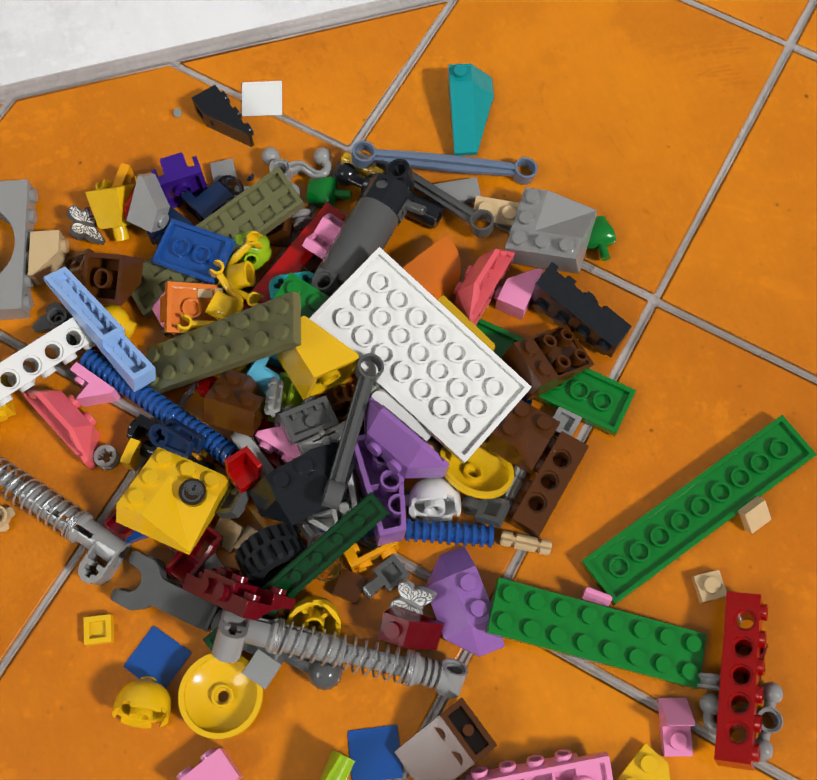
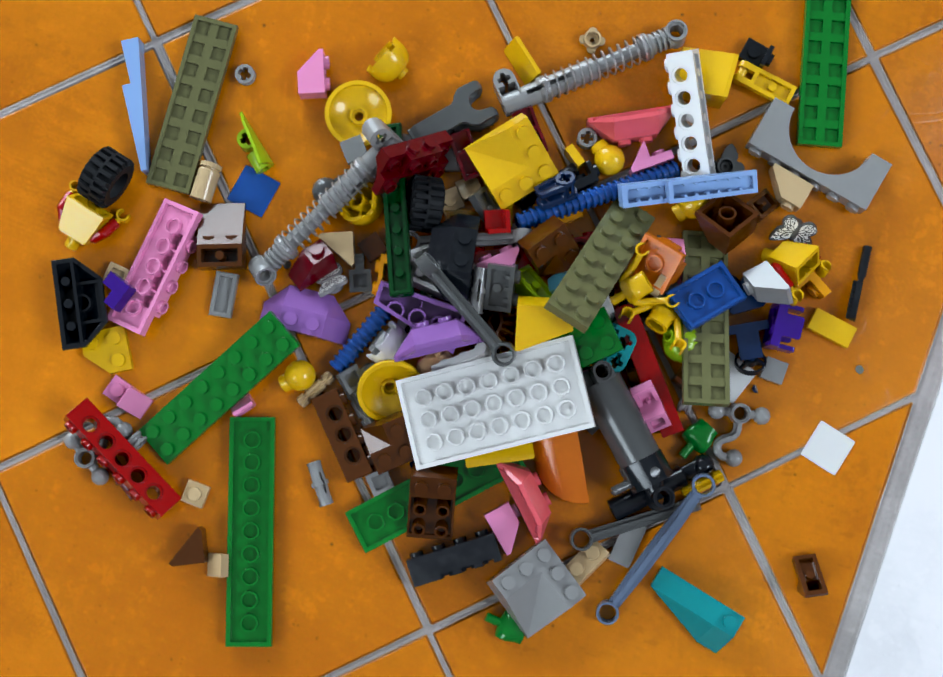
camera: 125 degrees right, 15 degrees up
yellow tile [83,614,114,646] -> none
blue sticker [124,626,191,689] -> none
tile [179,478,207,507] -> none
black slope [192,85,254,147] -> none
light grey axle [264,377,284,417] -> none
none -> reddish brown slope [169,526,208,566]
none -> light grey tile [208,271,240,319]
none -> yellow piece [278,360,316,392]
none -> light grey pin [306,460,334,507]
none -> tan slope [318,231,356,269]
none -> yellow slope [504,36,541,85]
none -> yellow piece [590,139,625,176]
none -> reddish brown slope [792,553,828,598]
none -> yellow tile [806,308,858,349]
none -> black piece [845,245,872,322]

